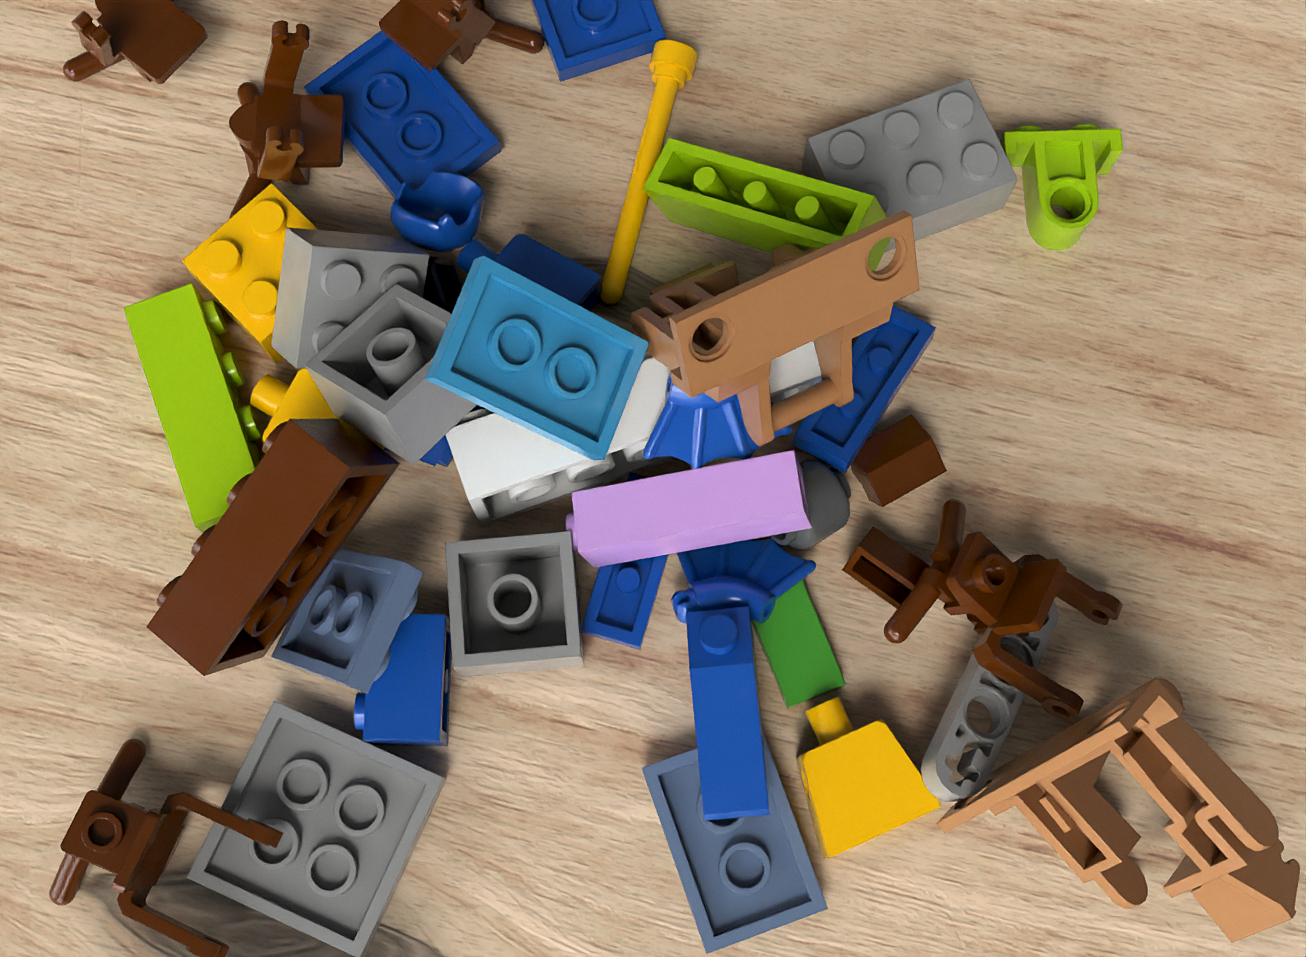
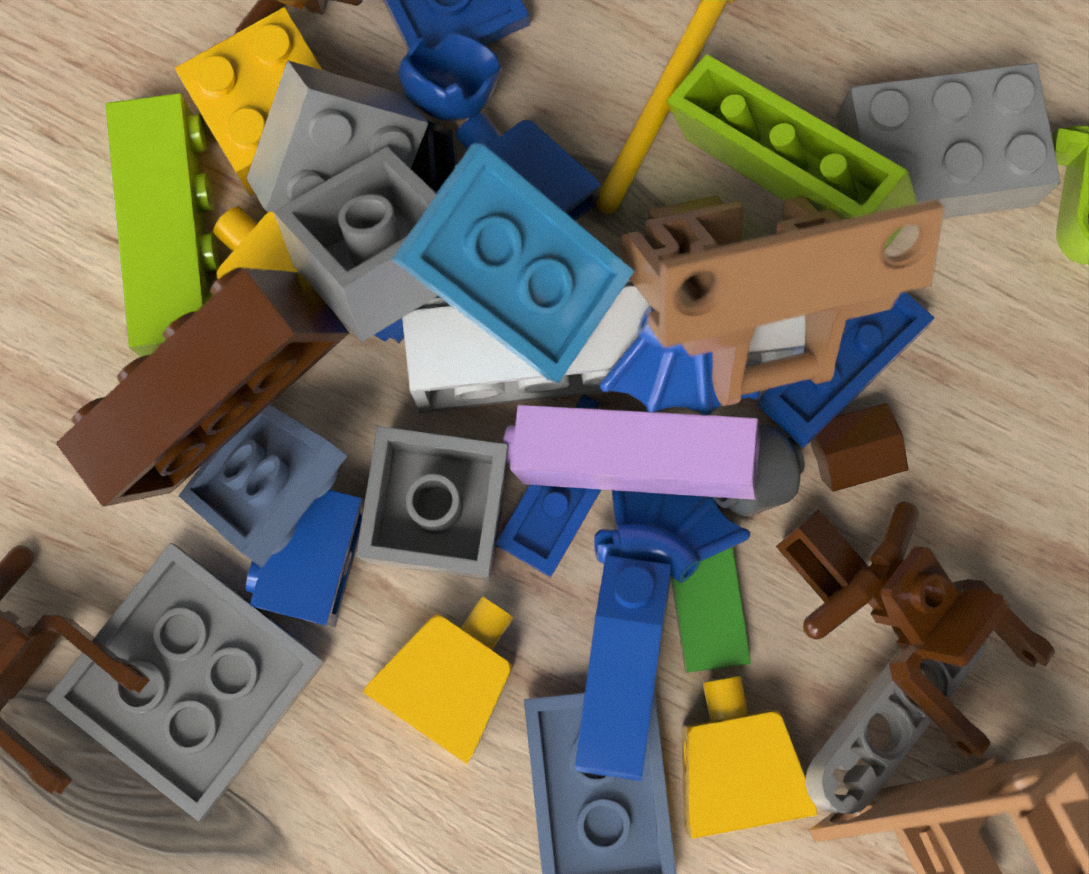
camera: 10 degrees right, 5 degrees up
none -> yellow torso [363,596,514,764]

